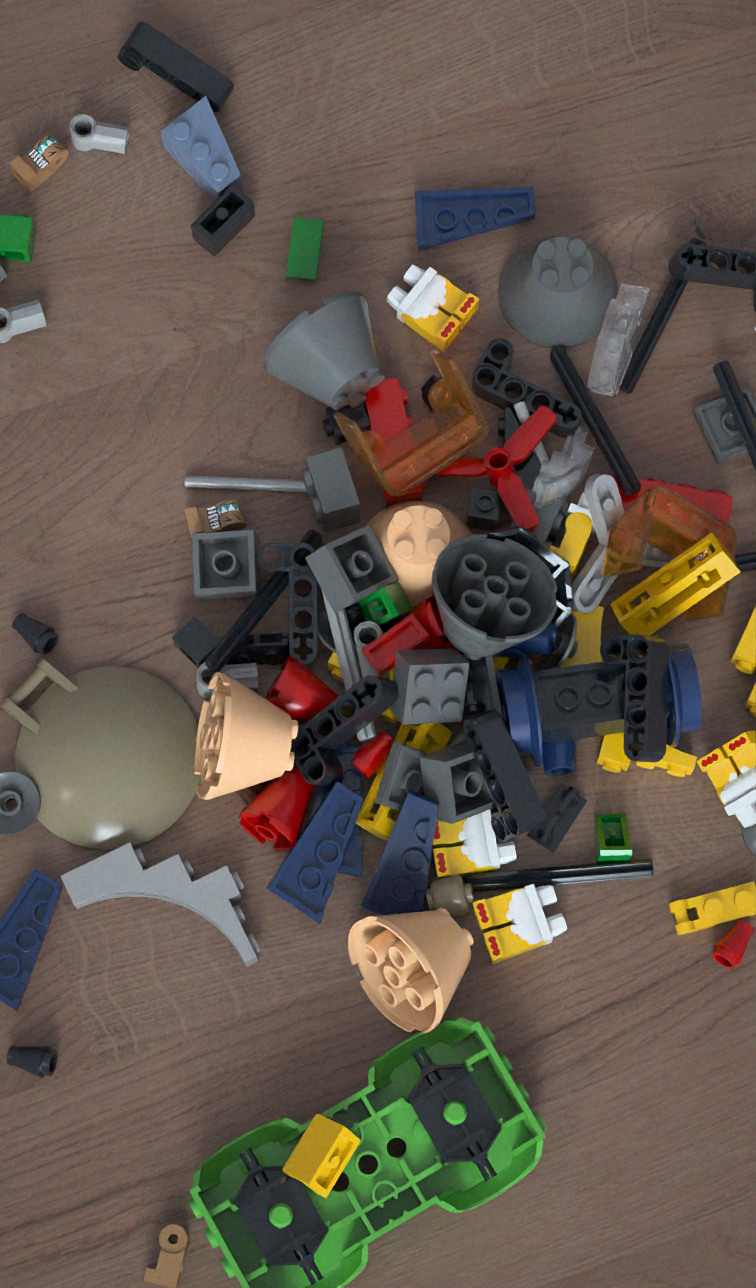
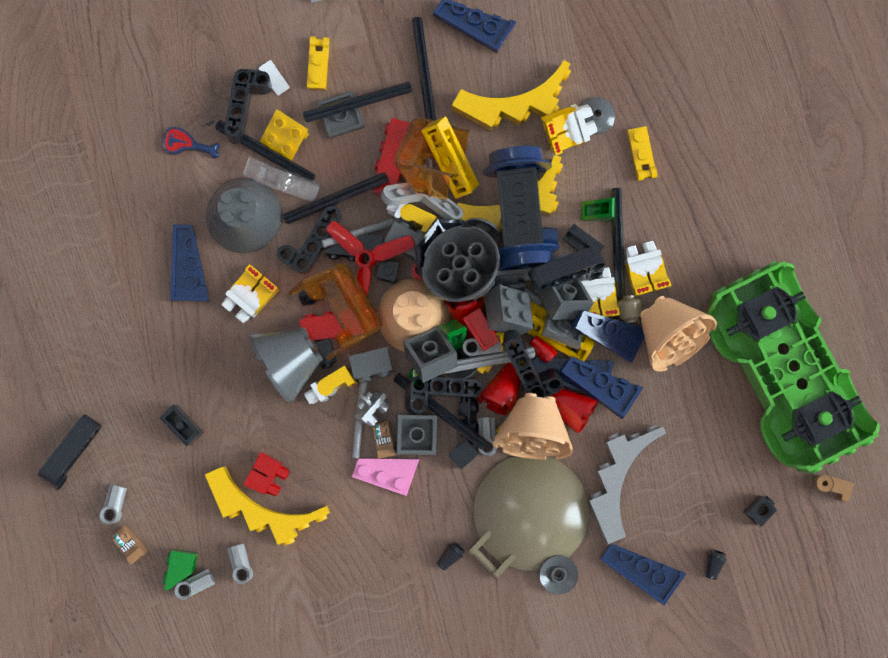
camera: 90 degrees left, 10 degrees up
sand blue wedge [161,96,243,202] -> none
yellow panel [283,1114,361,1198] -> none
green slope [286,217,324,280] -> none
clear slope [532,426,595,508] -> none
black beam [600,634,669,763] -> none
red cone [712,920,754,969] -> none
none -> dark blue piece [163,127,220,159]
none -> yellow arch [205,466,330,546]
none -> red hips [243,452,290,496]
none -> yellow hinge [260,109,309,161]
none -> yellow hips [304,366,358,404]
none -> bright pink wing [352,458,419,496]
none -> light grey hips [354,392,390,427]
none -> black brick [743,495,777,527]

